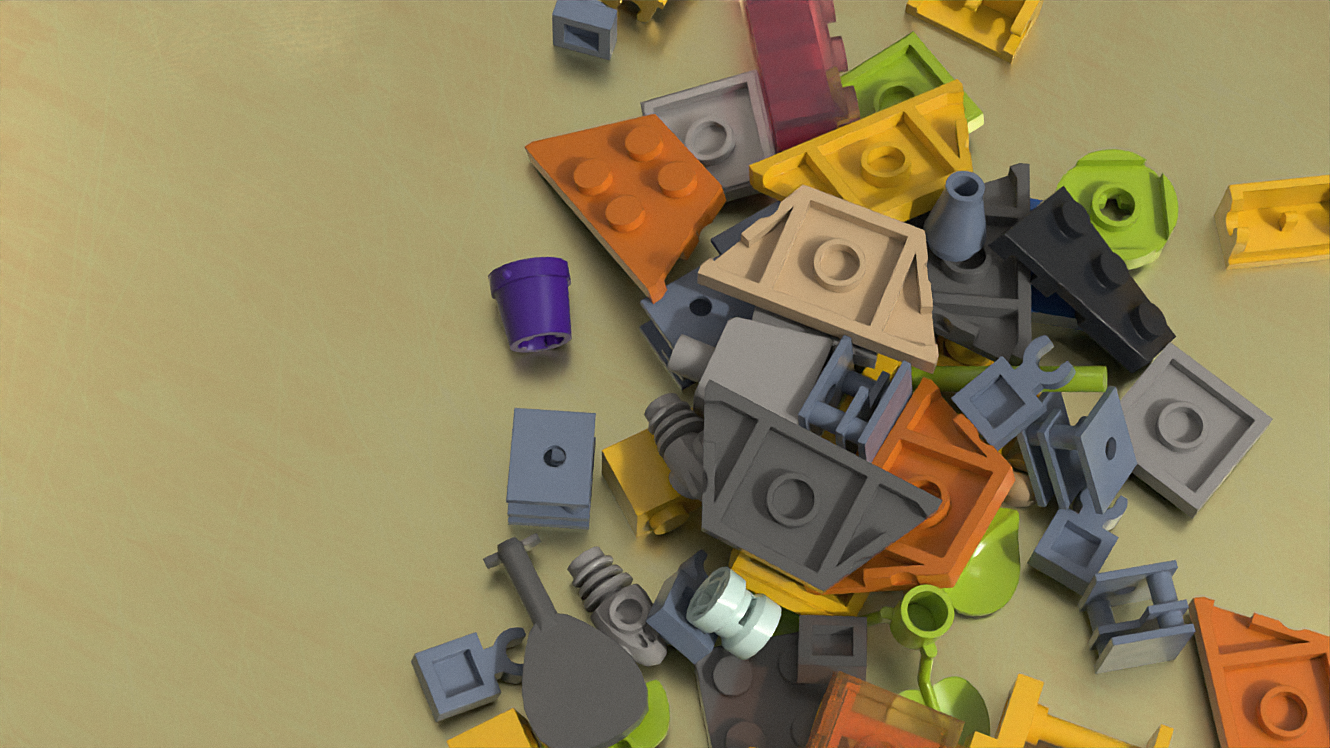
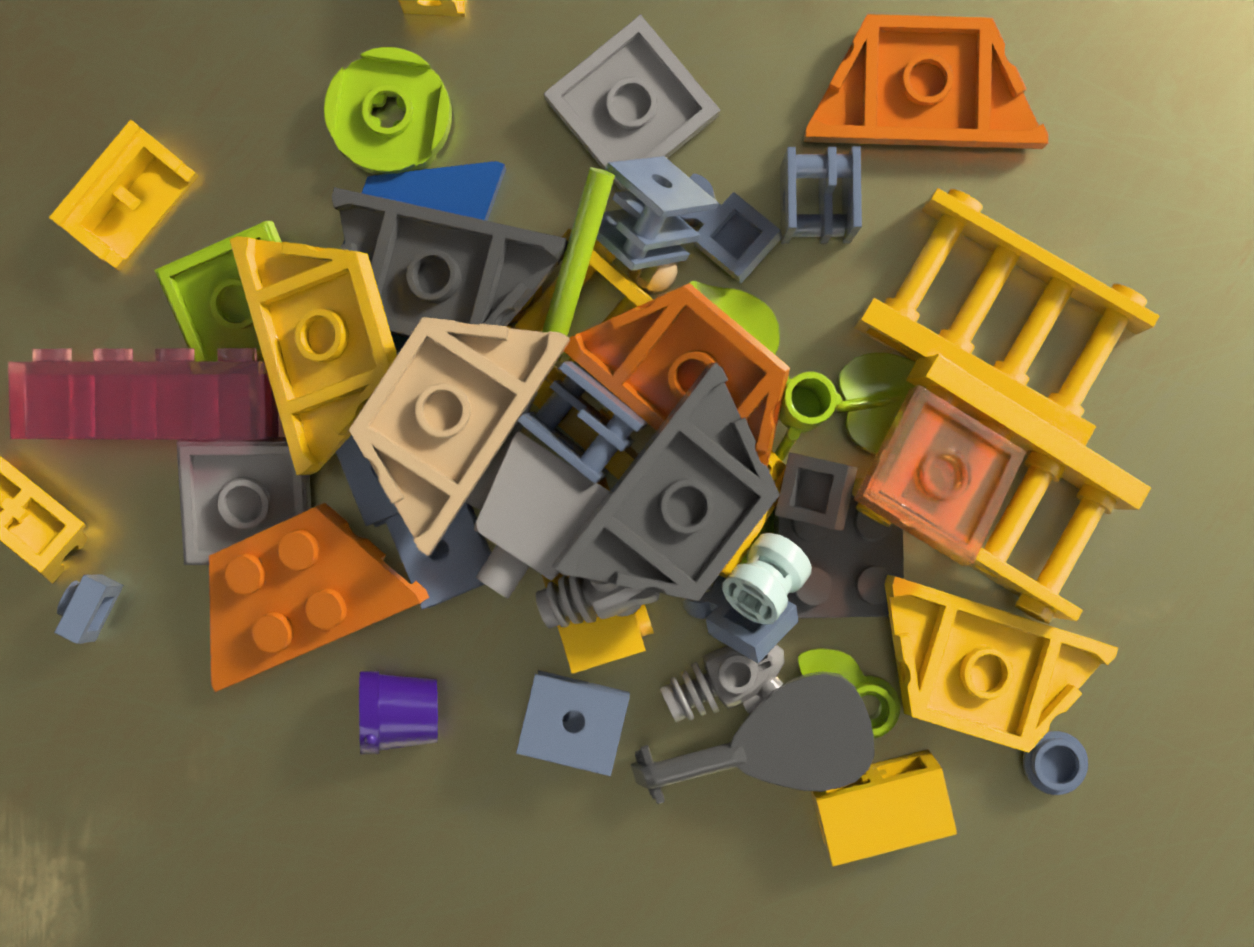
camera: 75 degrees left, 20 degrees up
sand blue plate [411,627,526,722] -> none
sand blue cone [923,171,987,262] -> none
sand blue plate [951,335,1076,451] -> none
black wing [988,186,1176,373] -> none

